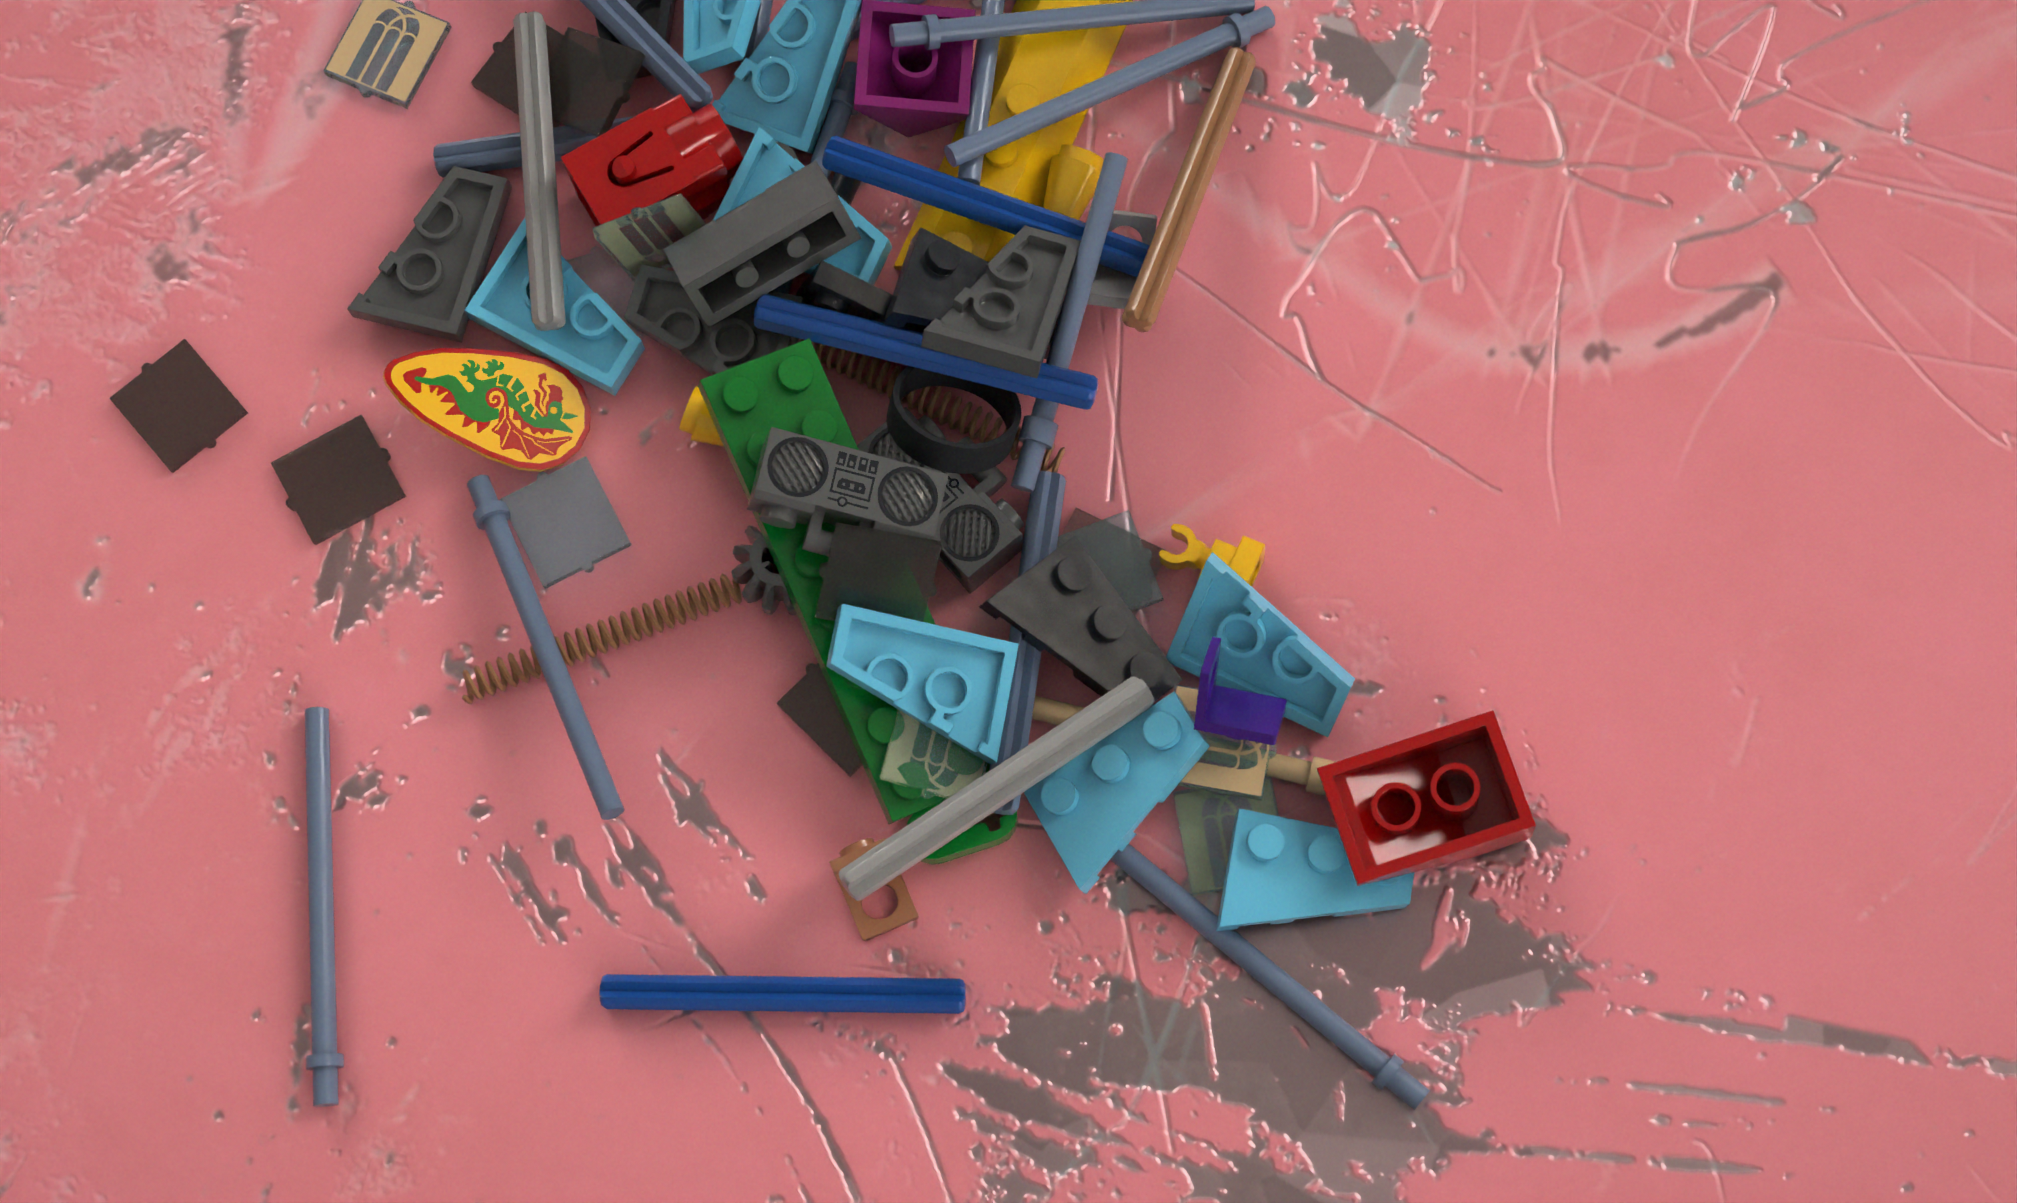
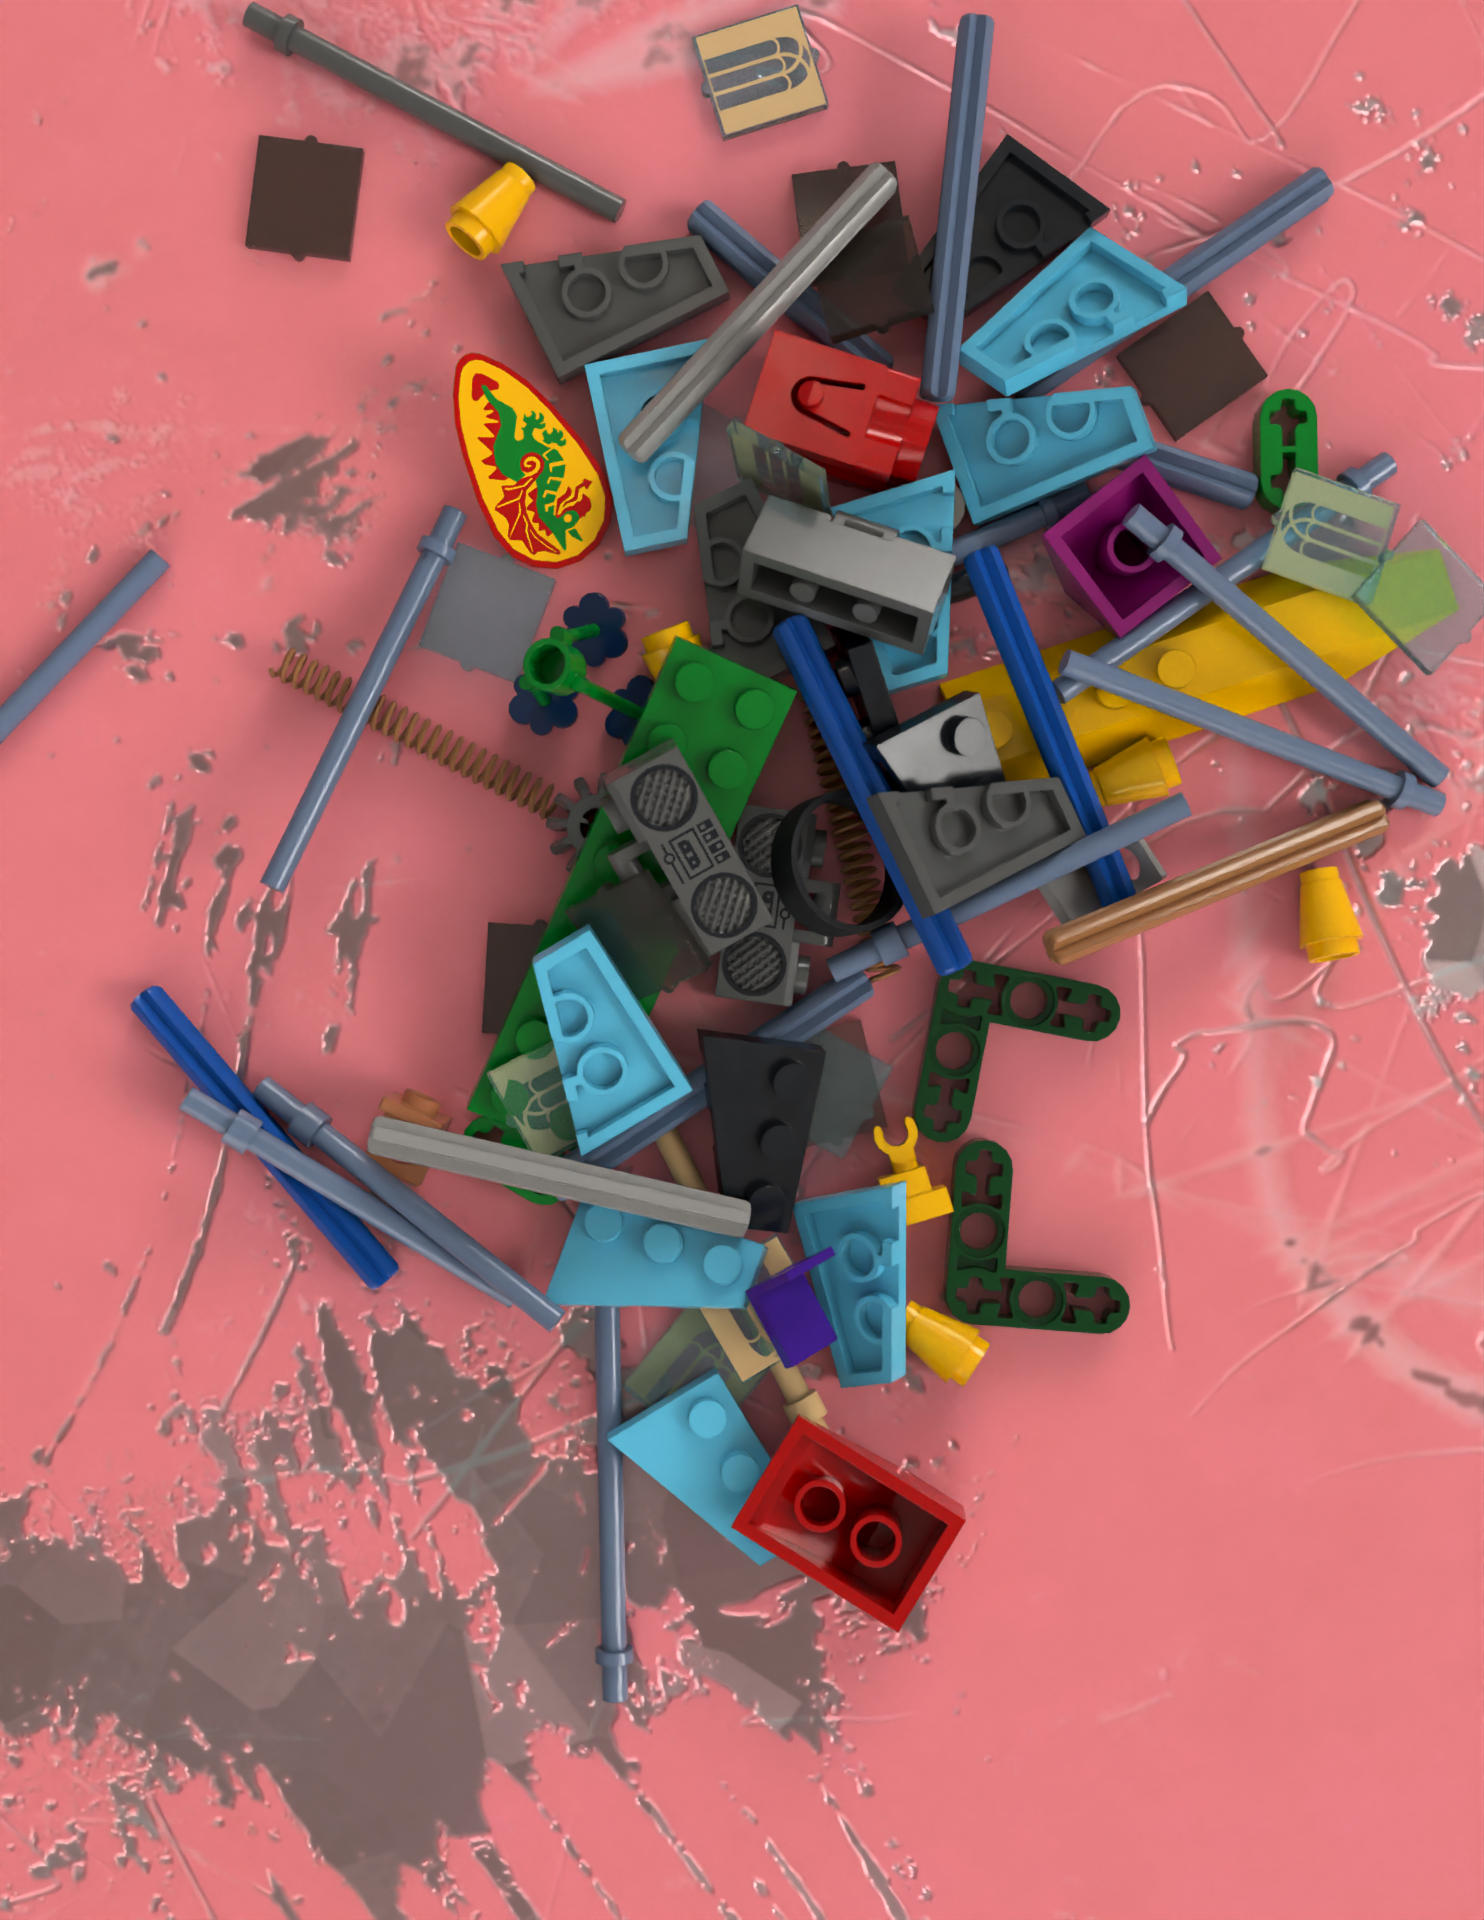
camera: 45 degrees right, 15 degrees up
clear smoke piece [271,414,407,545] -> none
none -> sand blue bar [179,1087,513,1308]
none -> dark grey bar [243,2,626,223]
none -> sand blue bar [253,1076,565,1332]
none -> yellow cone [445,162,536,261]
none -> plant [509,592,654,745]
none -> yellow cone [906,1300,990,1387]
none -> dark green beam [912,961,1120,1142]
none -> dark green beam [943,1138,1130,1334]
none -> yellow cone [1299,866,1364,963]

